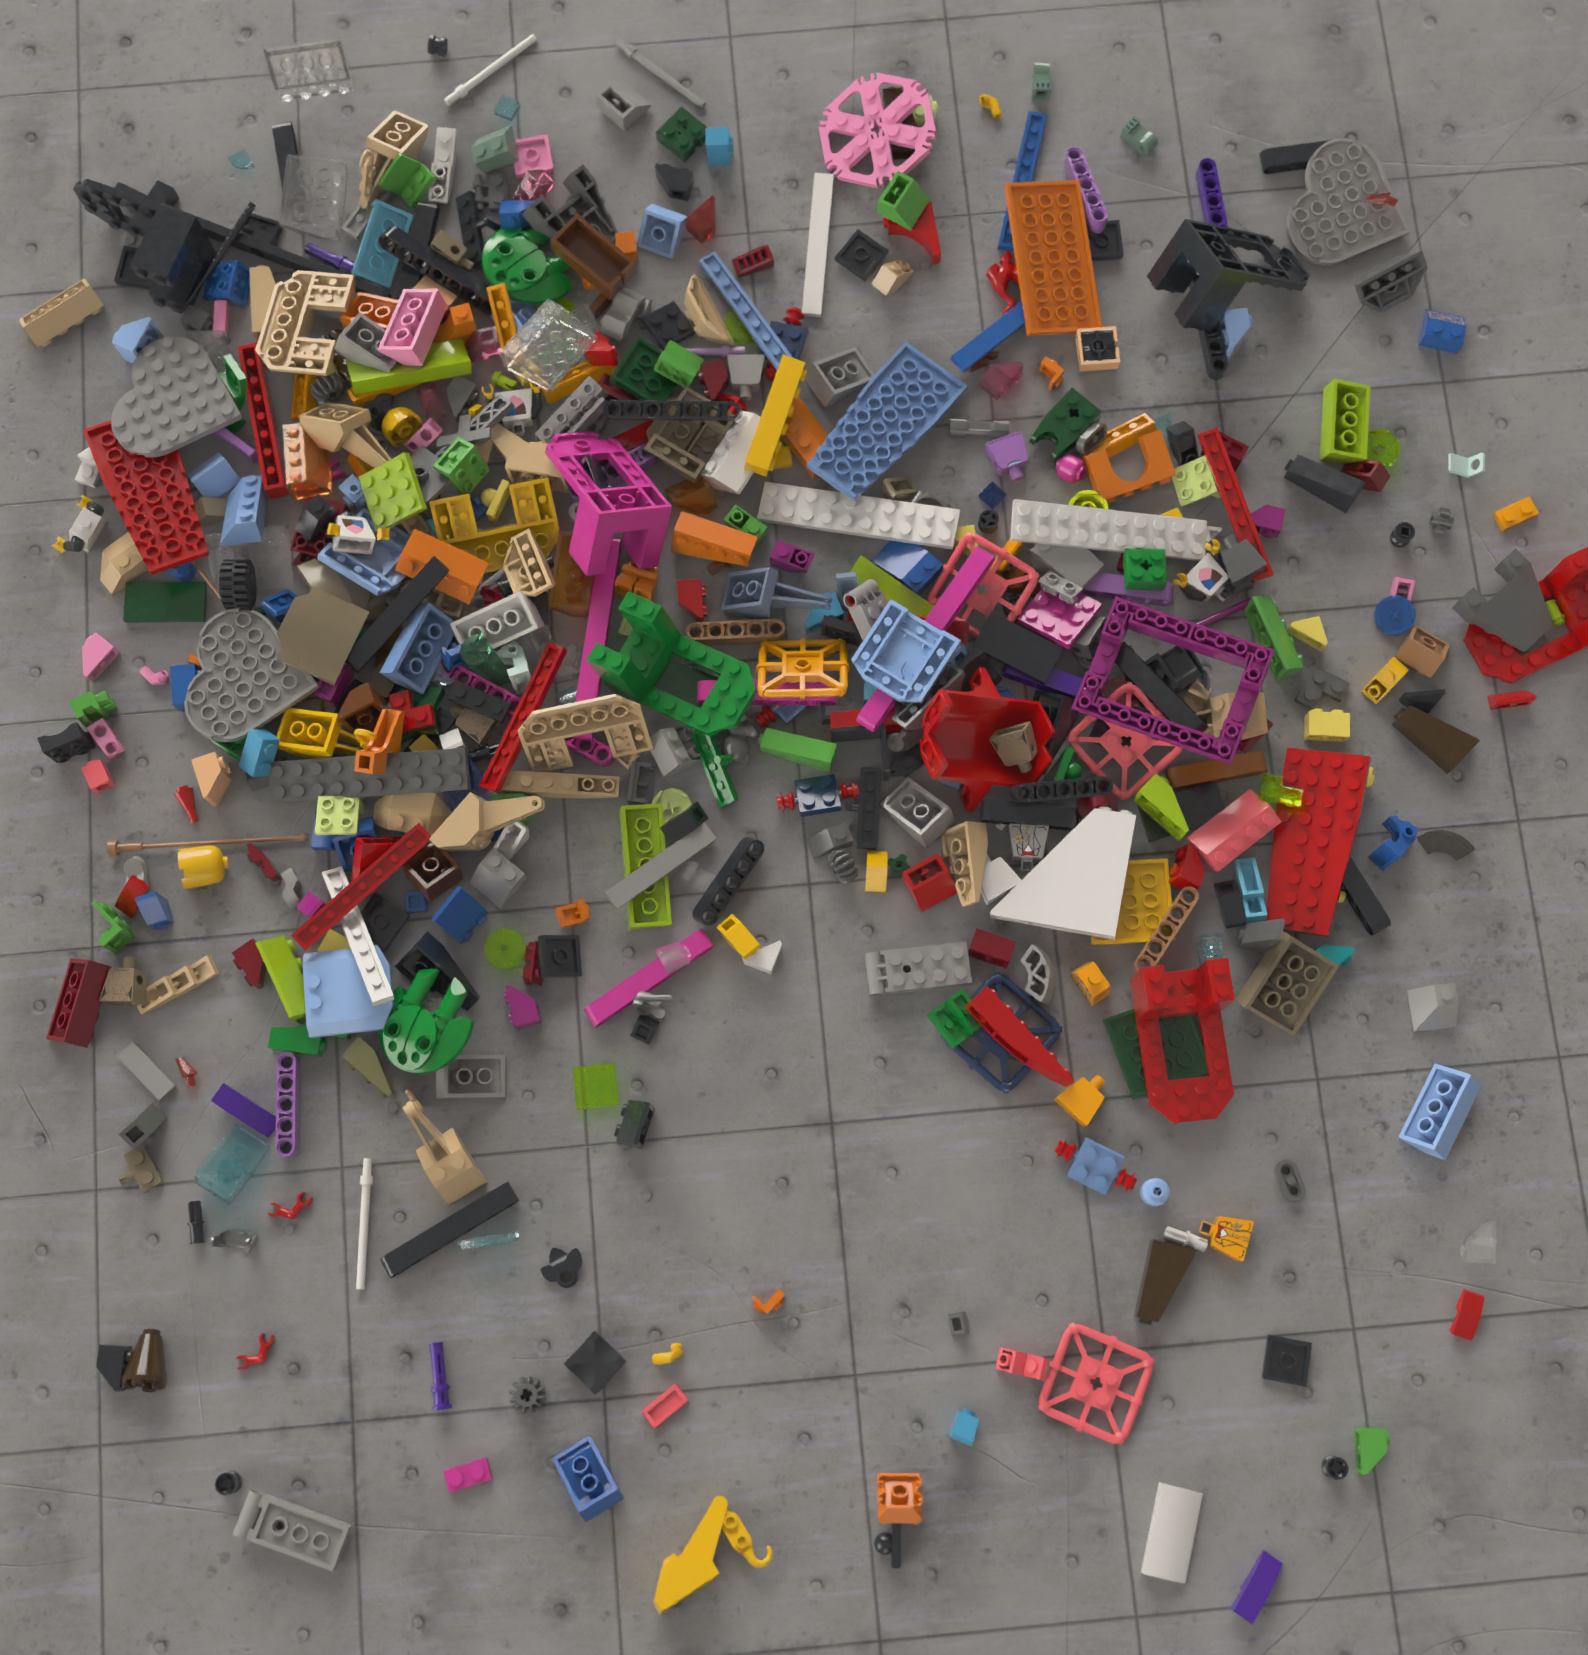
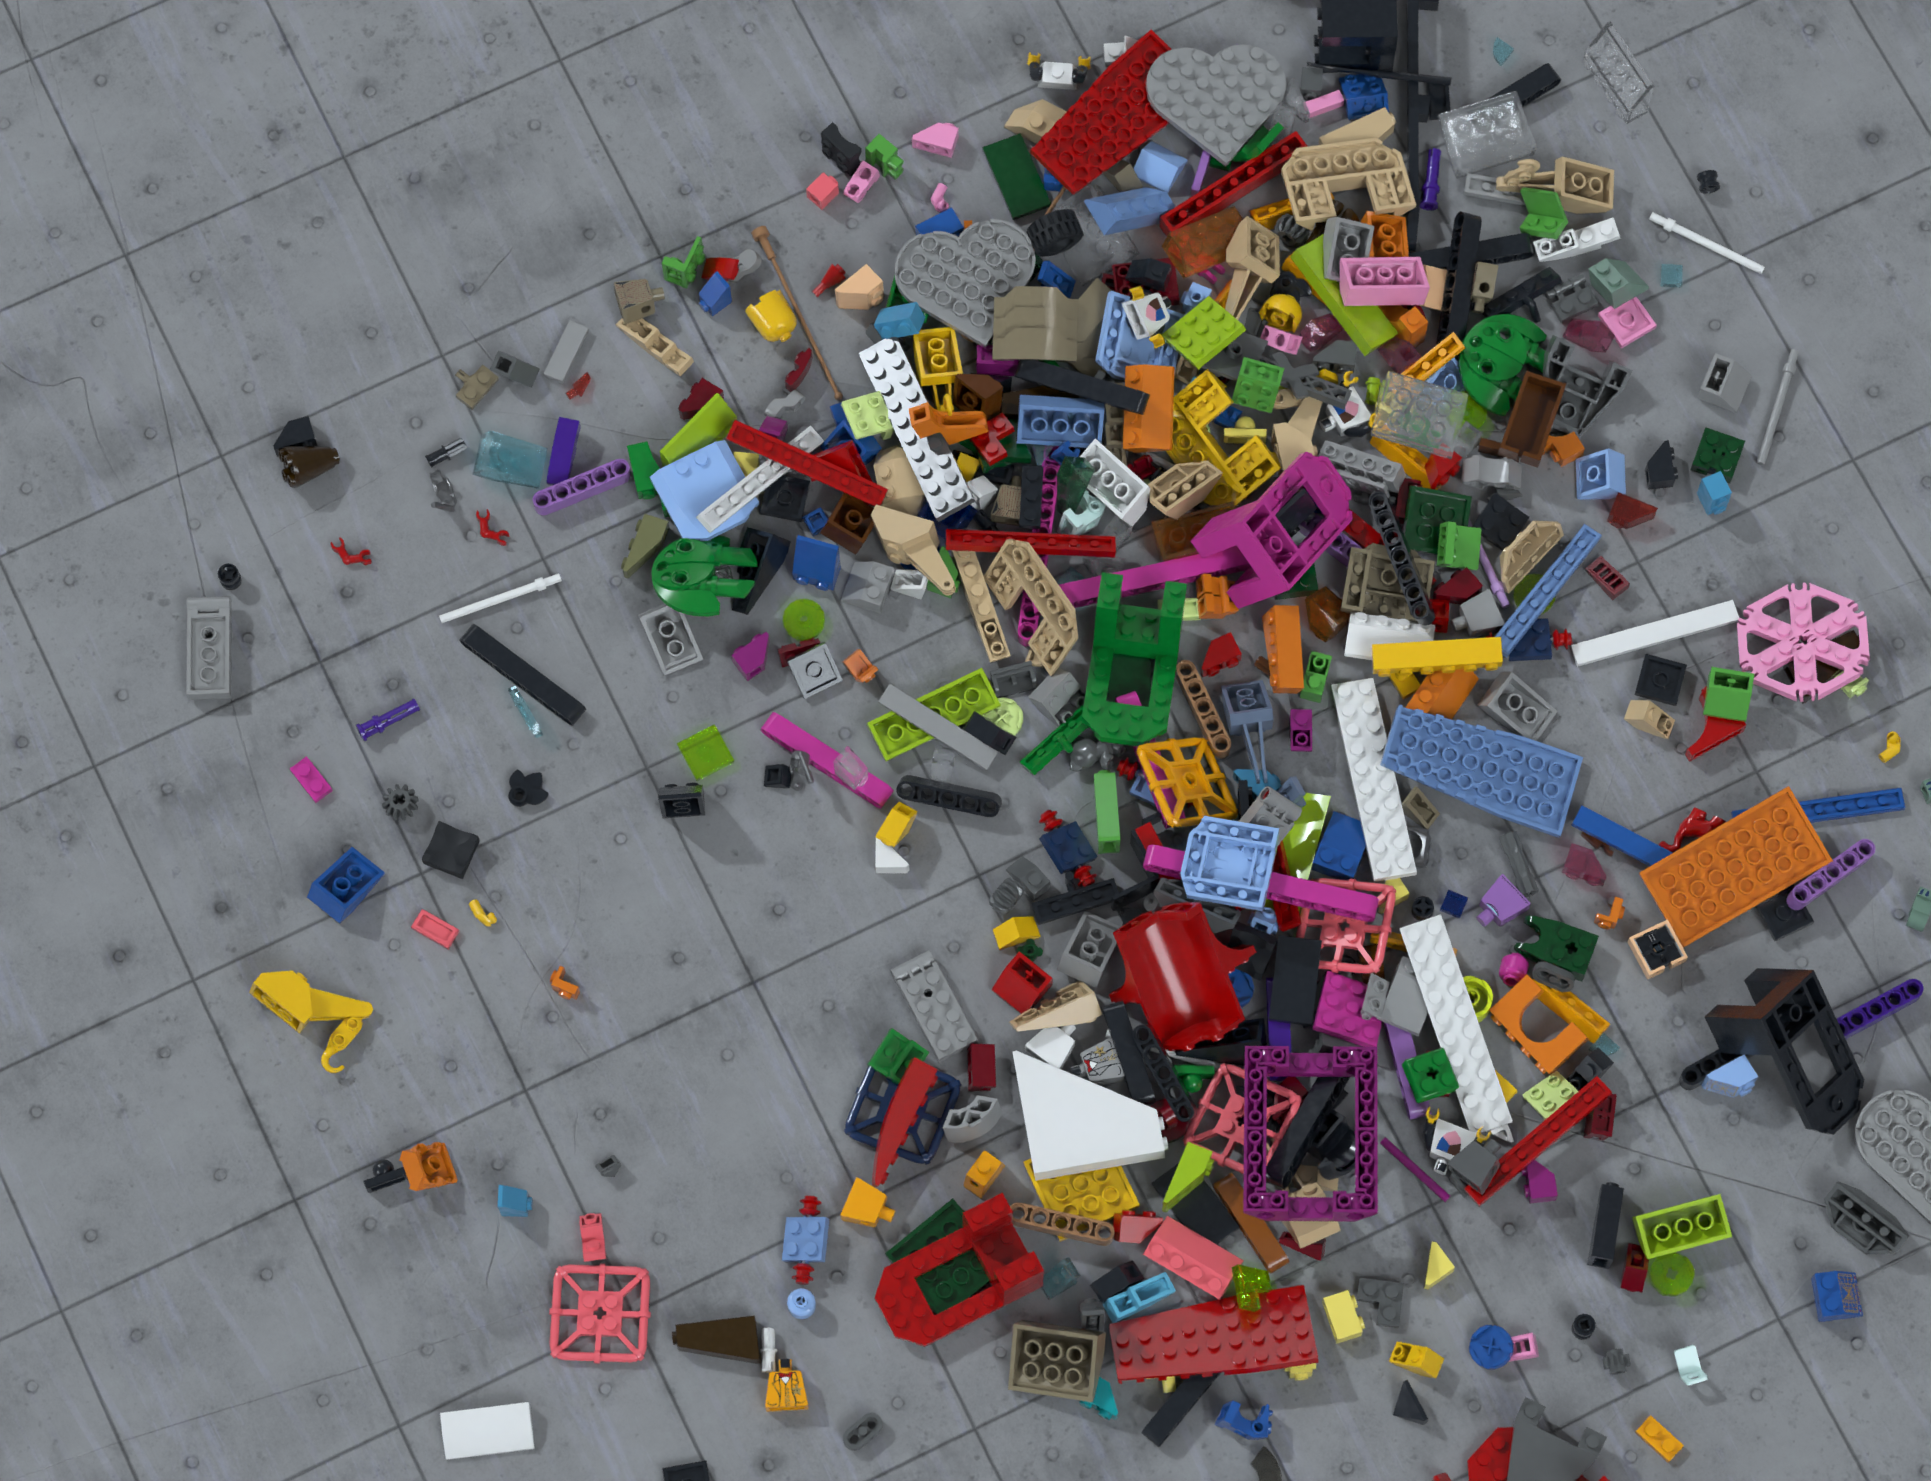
camera: 70 degrees right, 5 degrees down
dark red slope [46,958,112,1048] -> none
light blue slope [112,317,163,364] -> none
medium azure plate [351,200,413,289] -> none
tan slope [403,1090,487,1205] -> none
blue slope [499,200,536,229] -> none
dark tan torso [989,721,1037,773] -> none
bright green slope [1244,595,1304,682] -> none
dark brown slope [1392,705,1480,774] -> none
medium nougat slope [1396,624,1450,678] -> none

